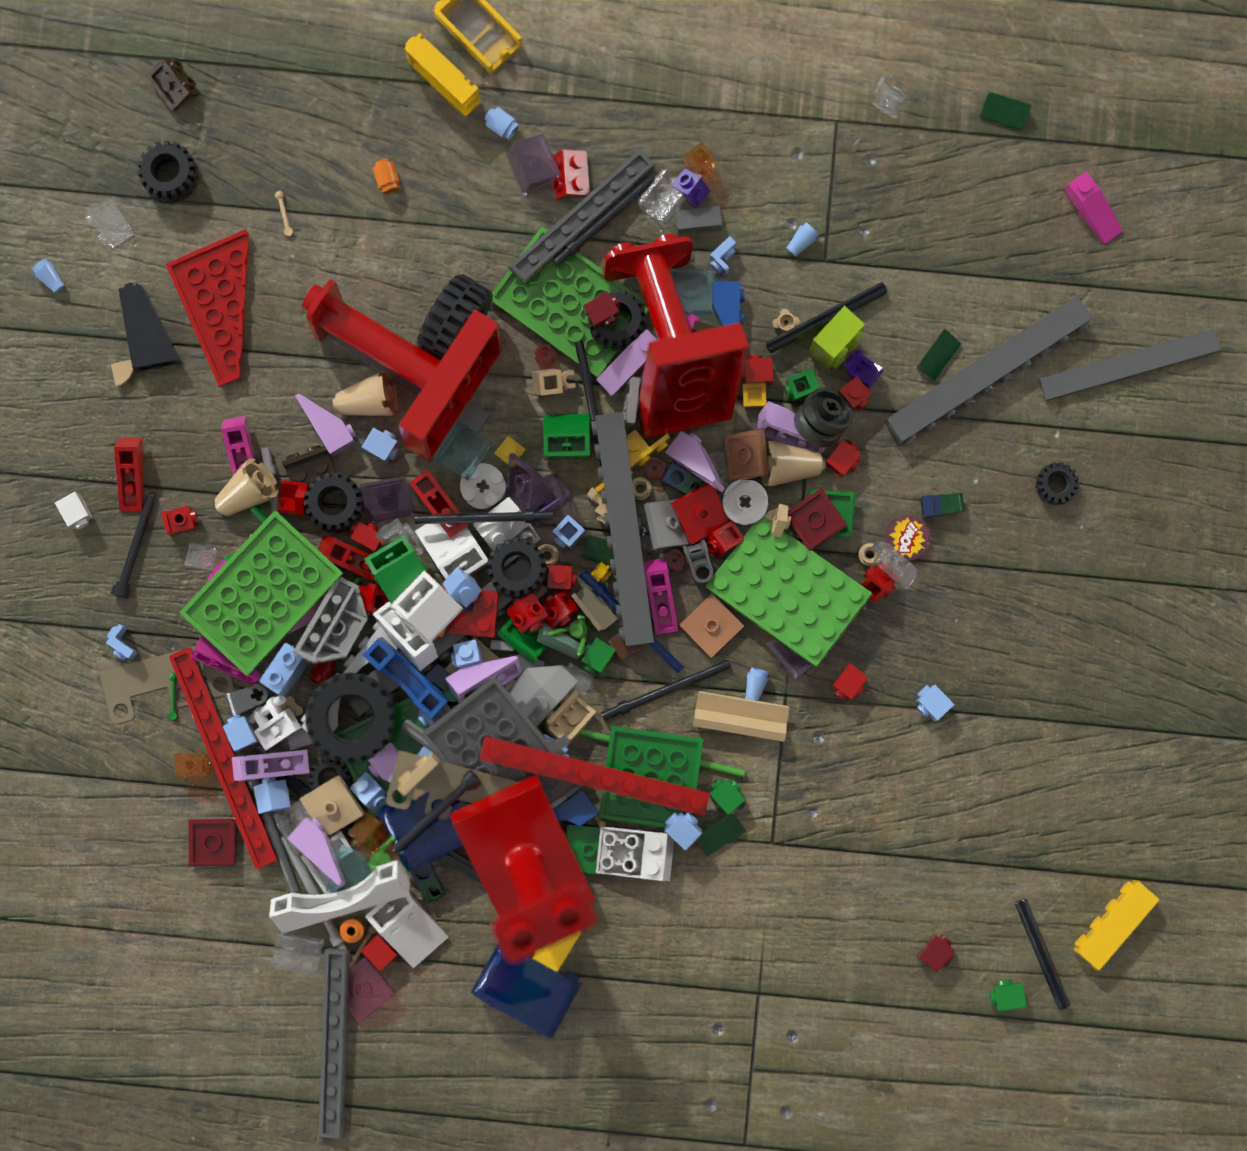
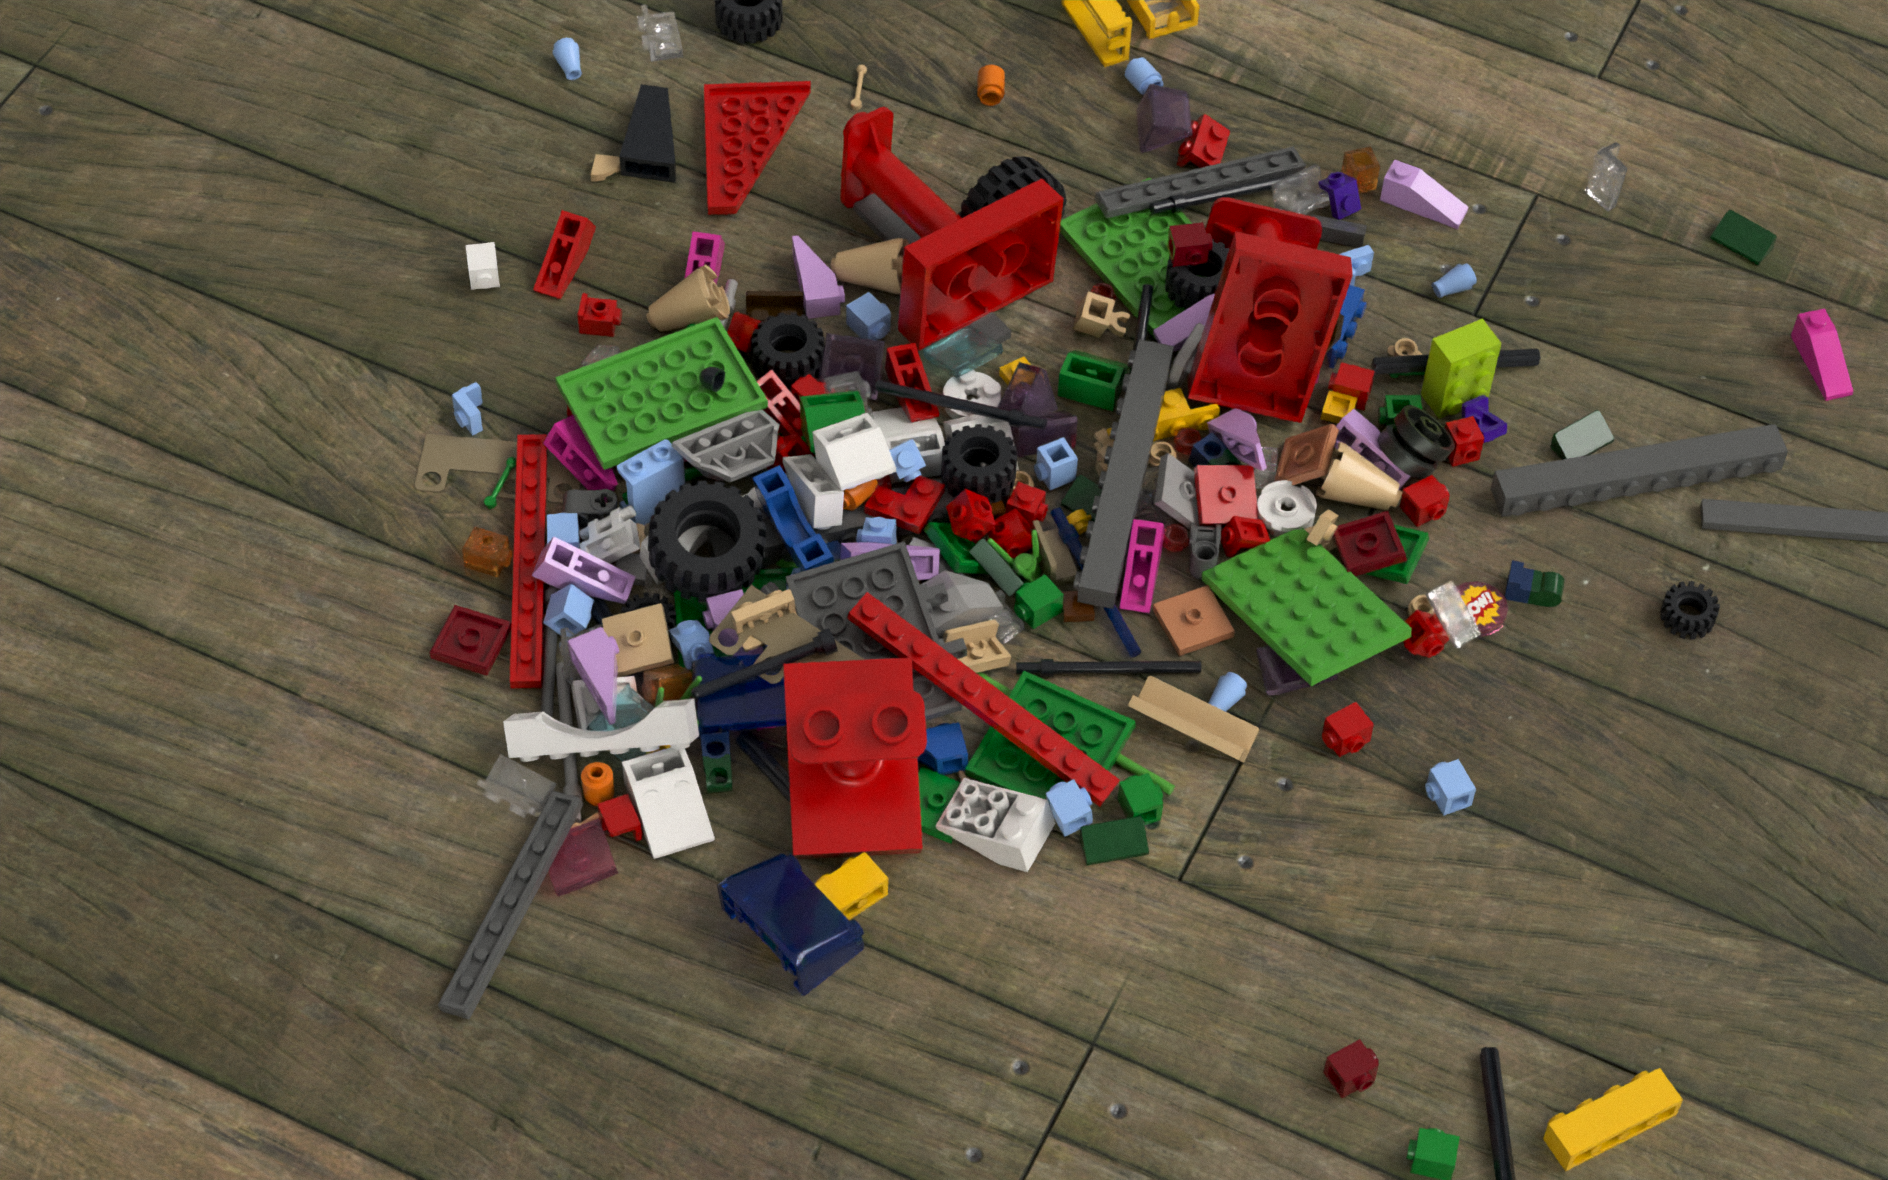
camera: 15 degrees right, 30 degrees down
black piece [110,492,156,599] -> none
none -> black hinge [699,366,725,392]
none -> lavender slope [1380,160,1469,229]

